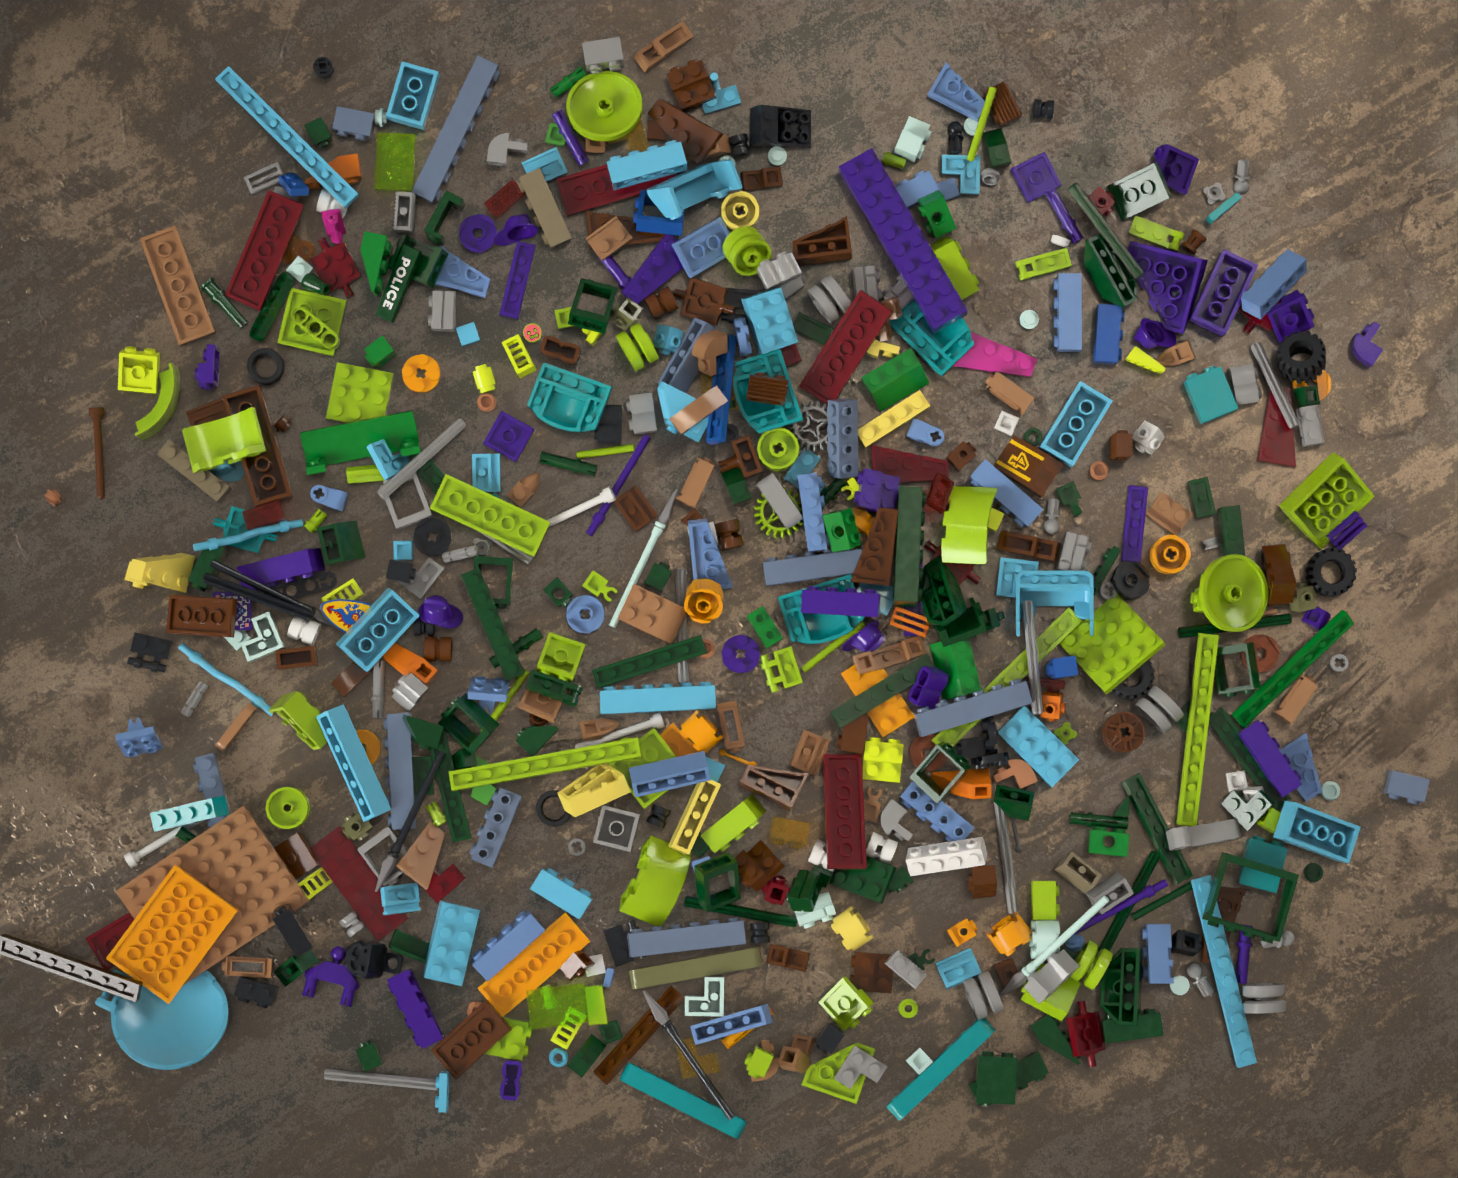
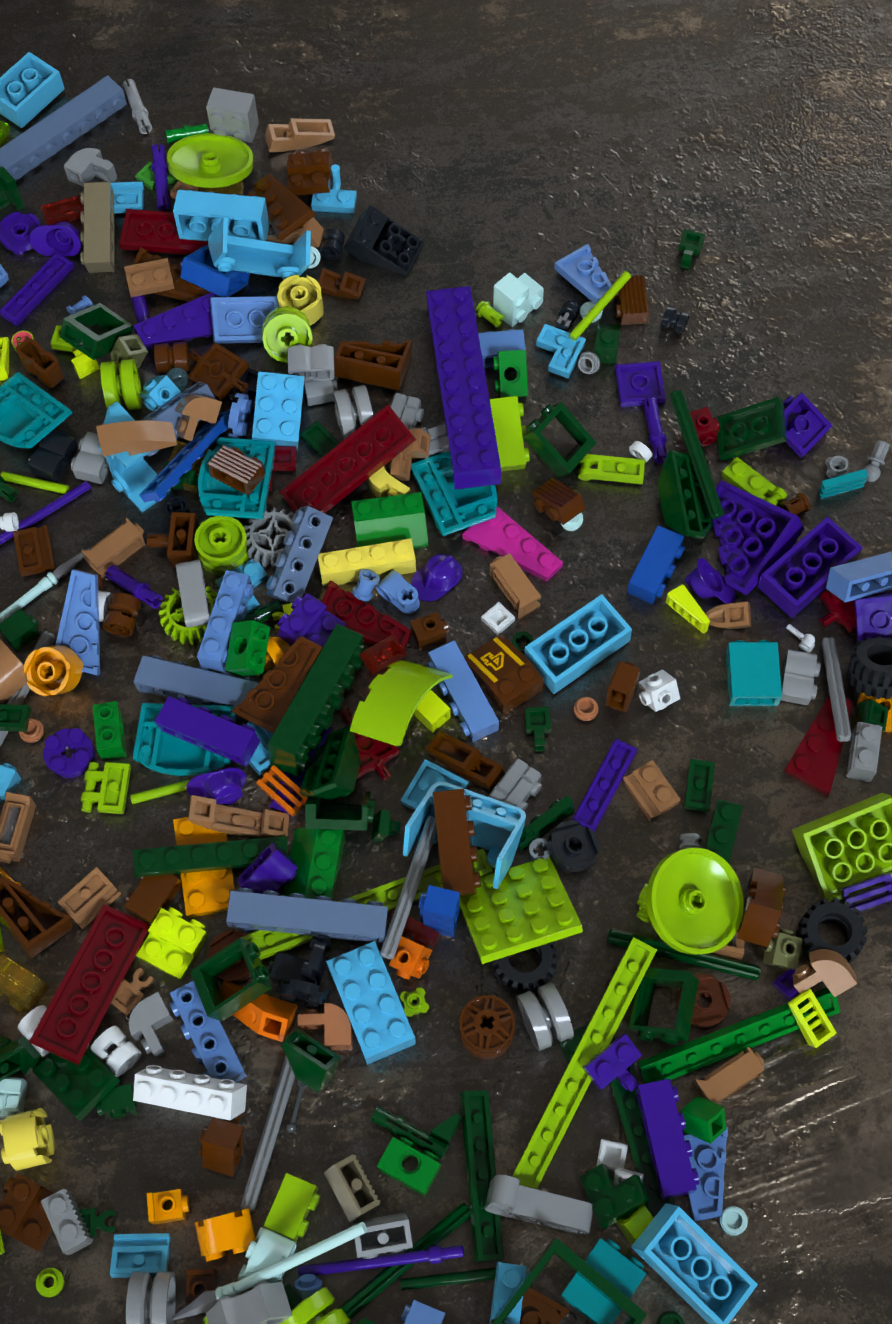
camera: 25 degrees right, 20 degrees down
dark green slope [720,467,752,506] -> none
light aqua plate [768,146,787,166] -> none
medium blue tile [936,177,960,201] -> none
light grey axle [1044,498,1060,534] -> none
medium blue brick [1054,273,1082,352] -> none
light orange brick [1150,535,1191,575] -> none
light grey bush [1330,654,1348,672] -> none
sand blue brick [1384,770,1430,805] -> none
none -> medium blue bush [66,295,93,315]
none -> dark purple pin [106,565,163,609]
none -> light grey pin [122,79,152,134]
none -> clear light blue plate [166,368,188,389]
none -> medium blue bush [352,569,380,601]
none -> dark purple piece [411,554,463,602]
none -> reddish brown brick [433,789,481,896]
none -> dark green window [523,402,597,478]
none -> reddish brown brick [532,477,586,525]
none -> dark purple plate [582,1033,642,1092]
none -> dark green plate [678,229,705,269]
none -> green brick [681,1096,727,1144]
none -> white hand [786,624,815,653]
none -> neon yellow slope [788,988,837,1048]
none -> medium nougat brick [793,949,857,997]

